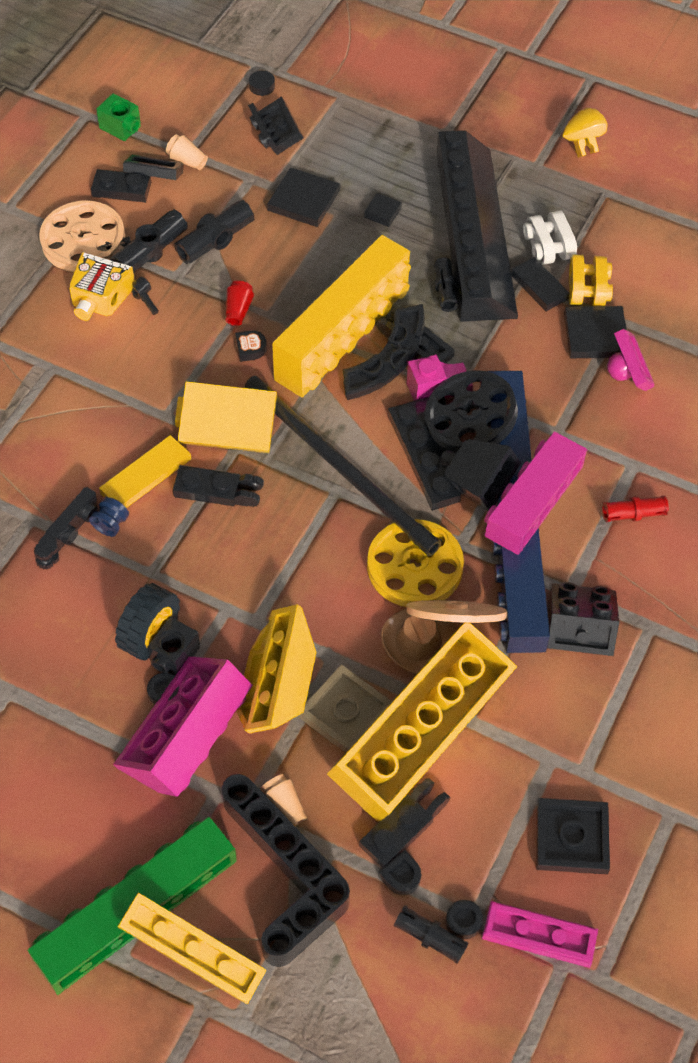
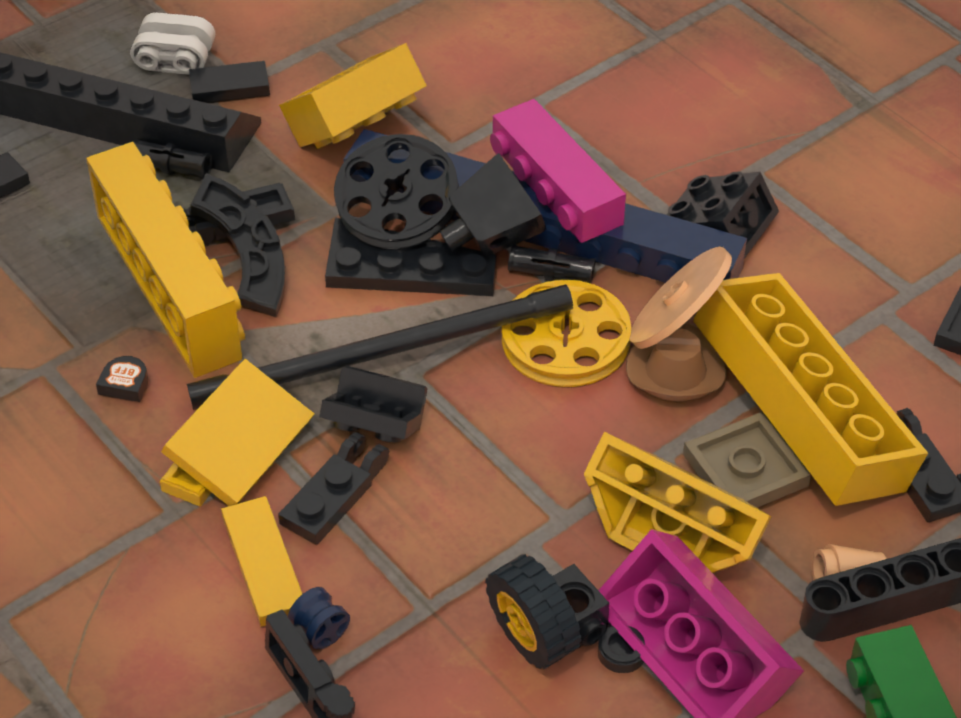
camera: 65 degrees left, 10 degrees down
red cone [225,281,255,326] -> none
dark pink arch [407,355,473,401] -> none
black tile [564,306,627,359] -> none
yellow brick [569,254,613,306] -> none
red pin [602,495,669,522] -> none
dark pink tile [607,329,655,391] -> none
none -> yellow brick [279,43,427,149]
none -> black bracket [319,366,428,443]
none -> black pin [508,245,596,284]

